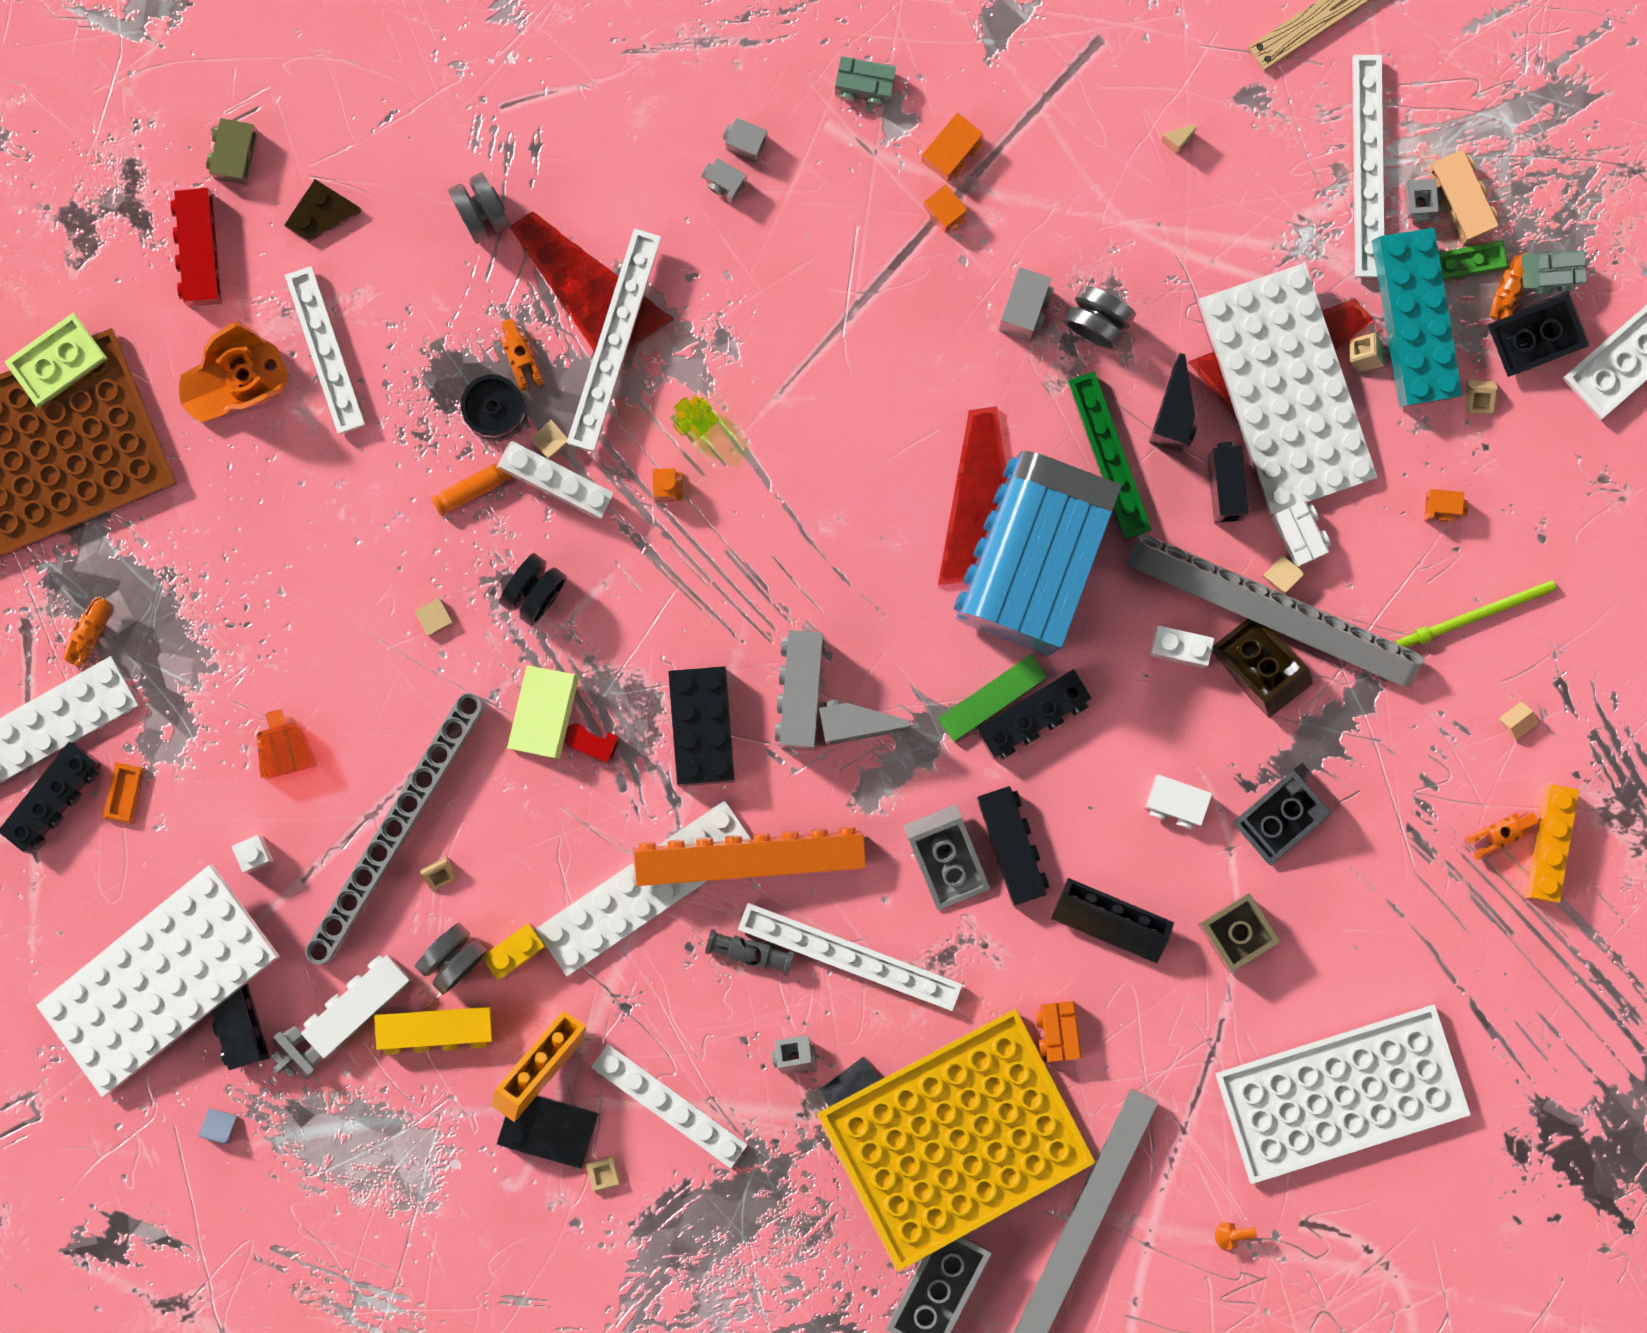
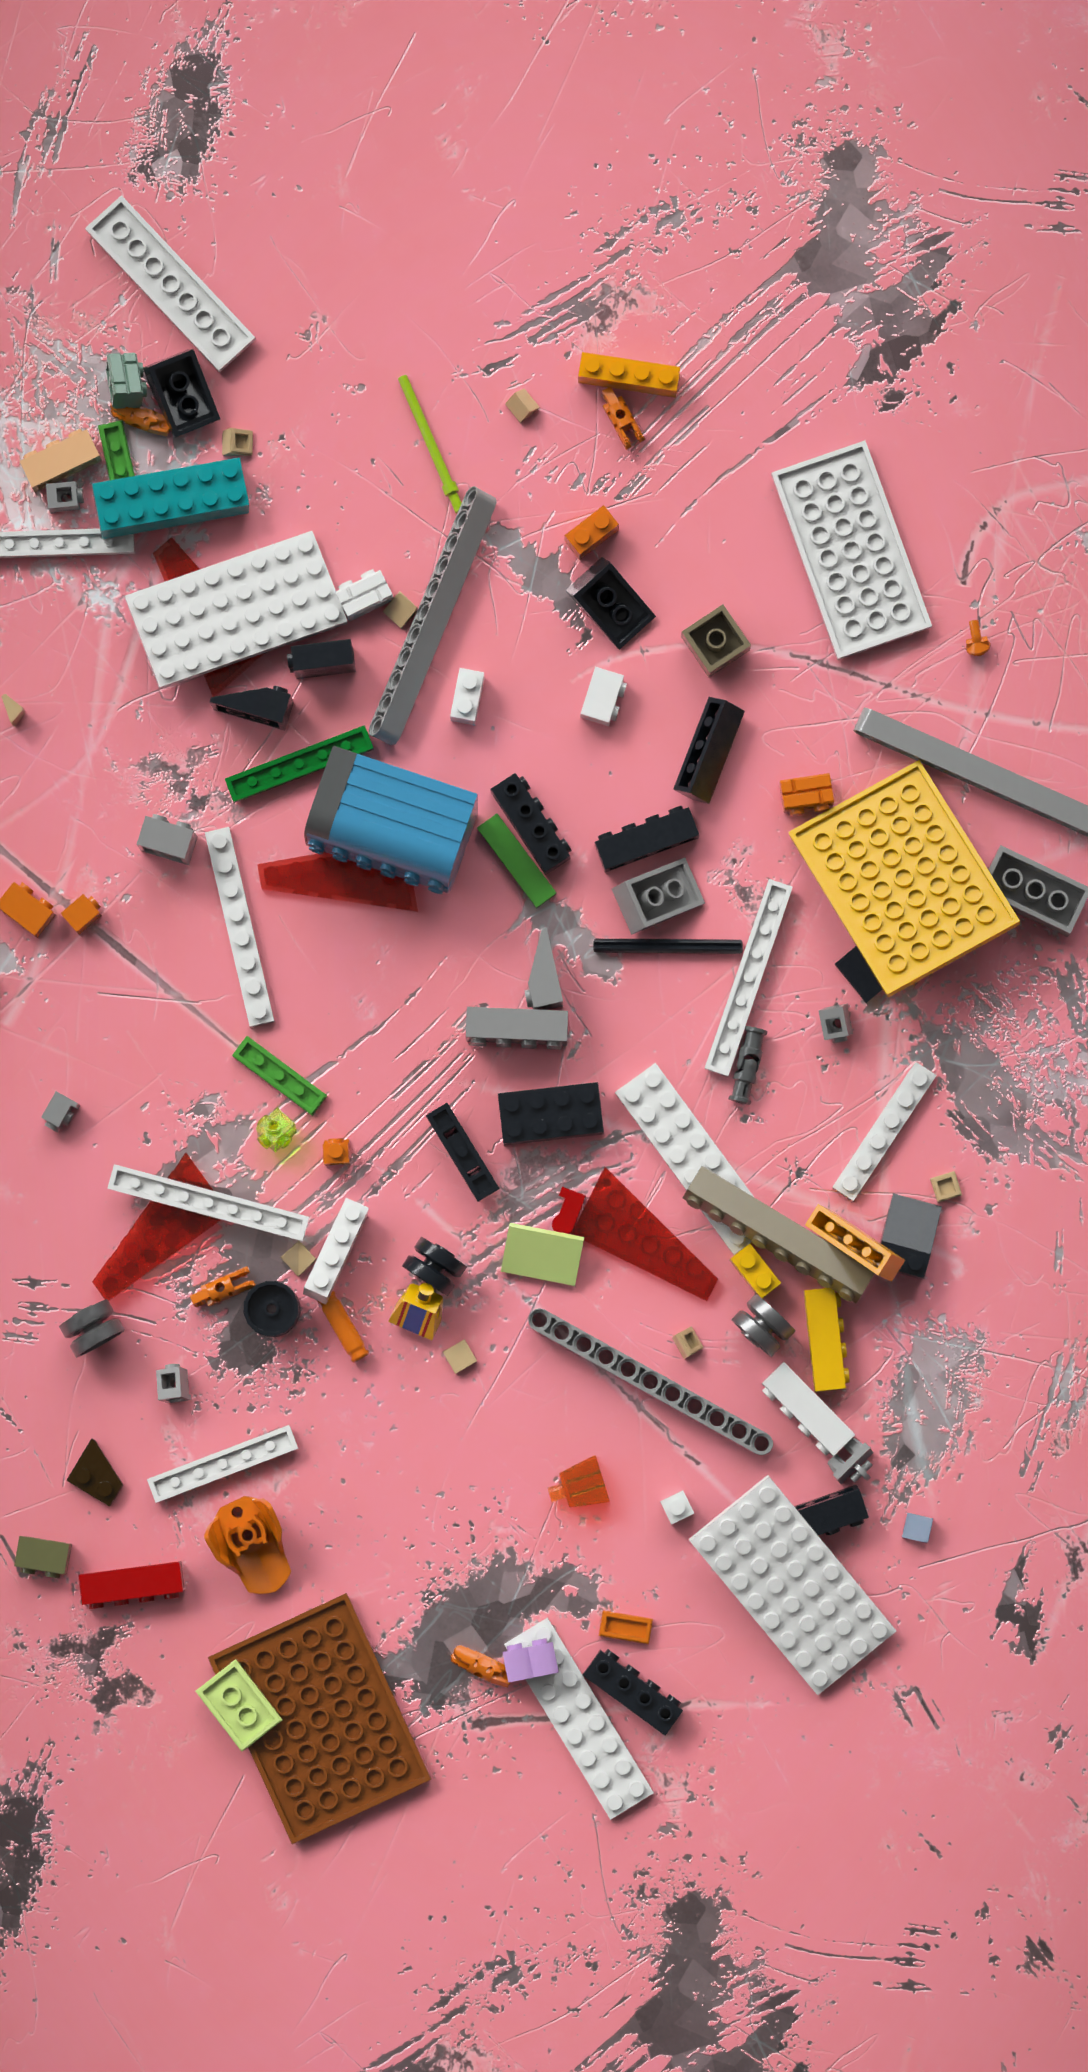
camera: 90 degrees left, 0 degrees up
orange brick [632,827,866,886] -> none
light grey brick [722,117,768,162] -> none
flat silver wheel [1063,285,1136,350] -> none
dark brown slope [1212,618,1313,718] -> none
tan slope [1349,332,1384,373] -> none
orange brick [1424,489,1468,522] -> none
none -> light grey brick [156,1364,191,1403]
none -> white plate [205,827,275,1027]
none -> bright green tile [232,1036,327,1116]
none -> yellow torso [388,1283,443,1340]
none -> black hinge [426,1103,500,1202]
none -> lavender brick [502,1638,559,1683]
none -> orange brick [564,505,619,560]
none -> clear red wing [571,1167,718,1302]
none -> black axle [593,938,743,954]
none -> dark tan brick [683,1166,875,1303]

